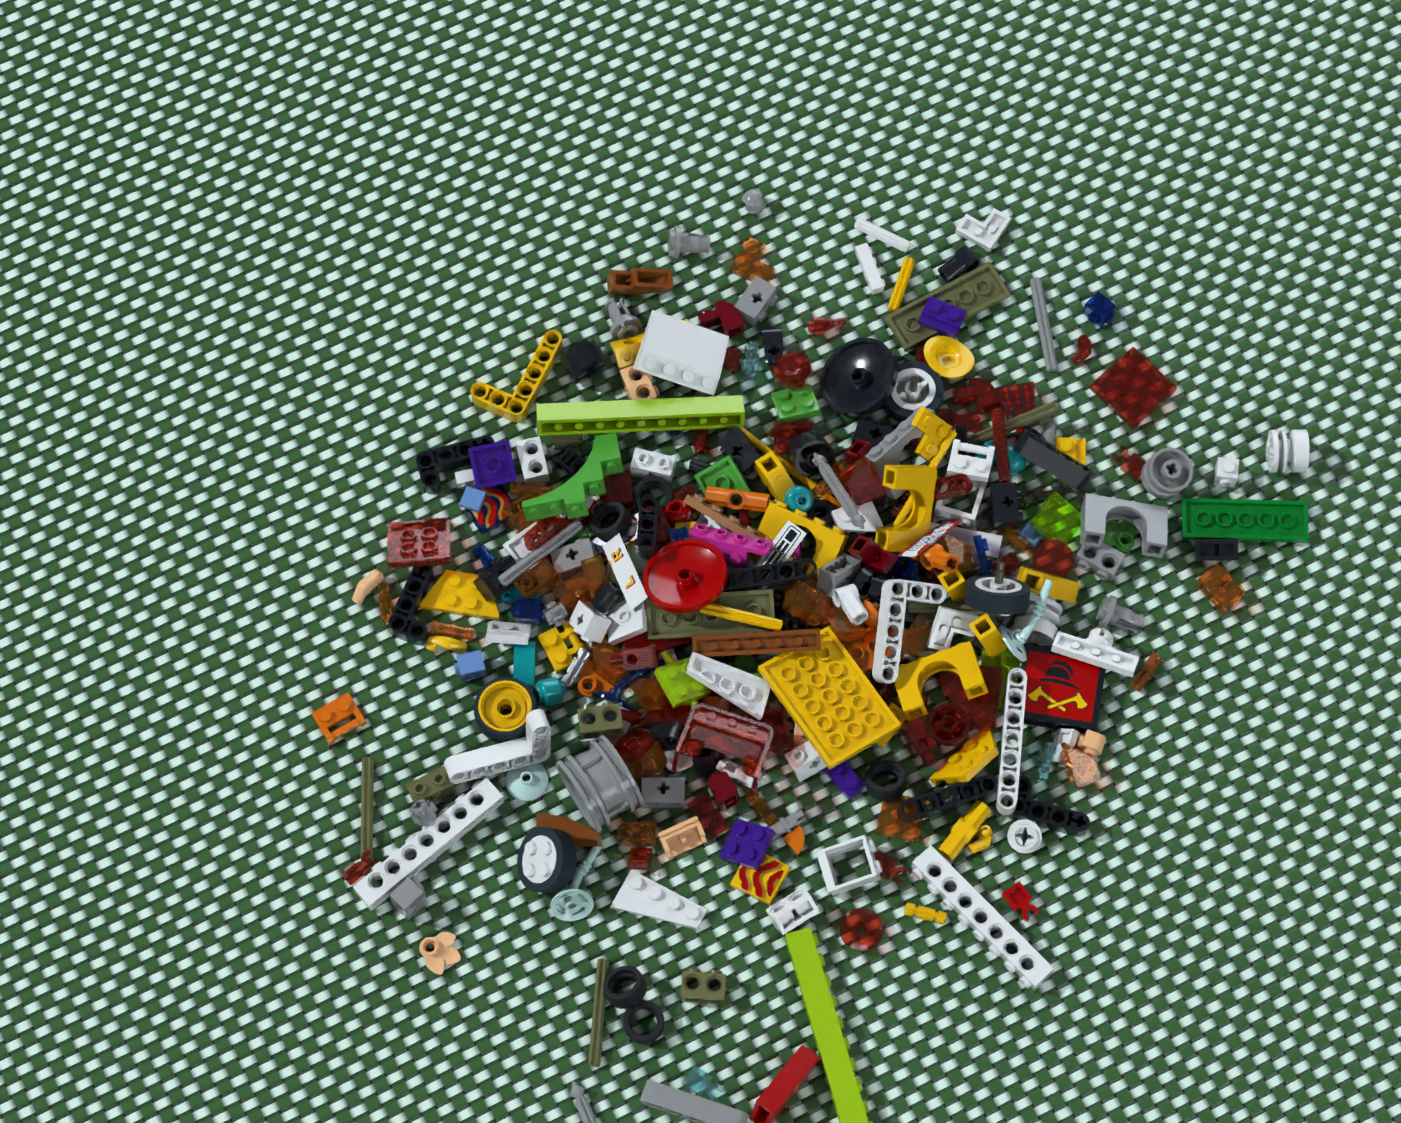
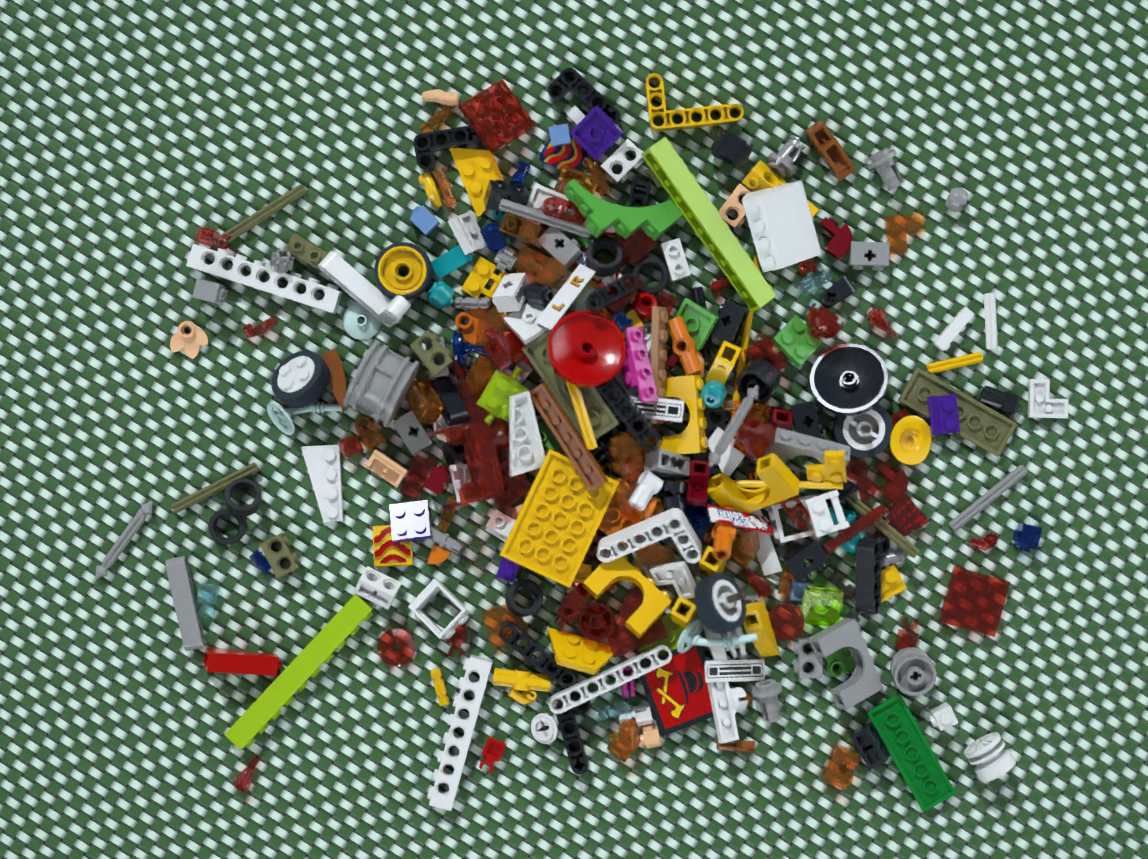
camera: 60 degrees right, 20 degrees up
orange plate [311,692,367,745] -> none
clear red tile [614,728,654,764] -> none
clear blue plate [973,535,994,576] -> none
none -> clear red arm [242,317,278,338]
none -> clear blue pin [249,550,271,574]
none -> dark pink arm [620,668,635,698]
none -> white sticker [705,659,765,682]

